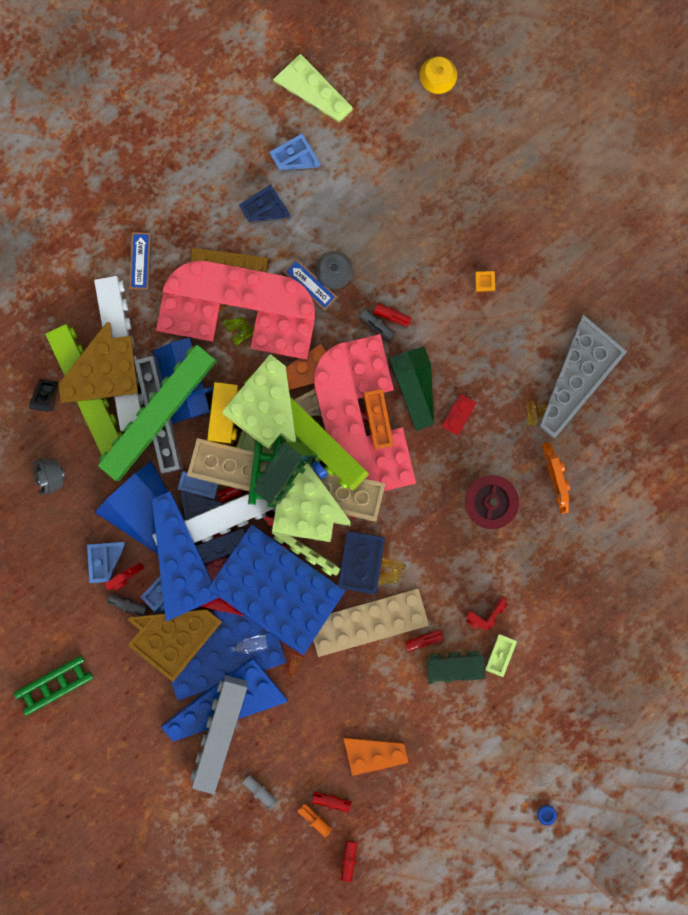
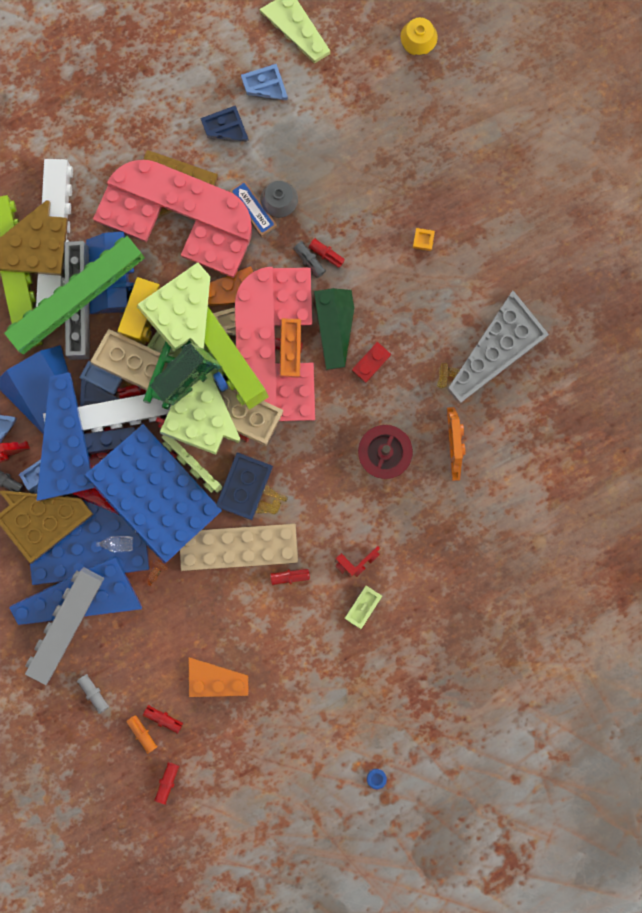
camera: 10 degrees right, 5 degrees down
tile [129,232,152,291] -> none
clear neon green piece [222,317,254,346] -> none
clear green wedge [425,651,485,684] -> none

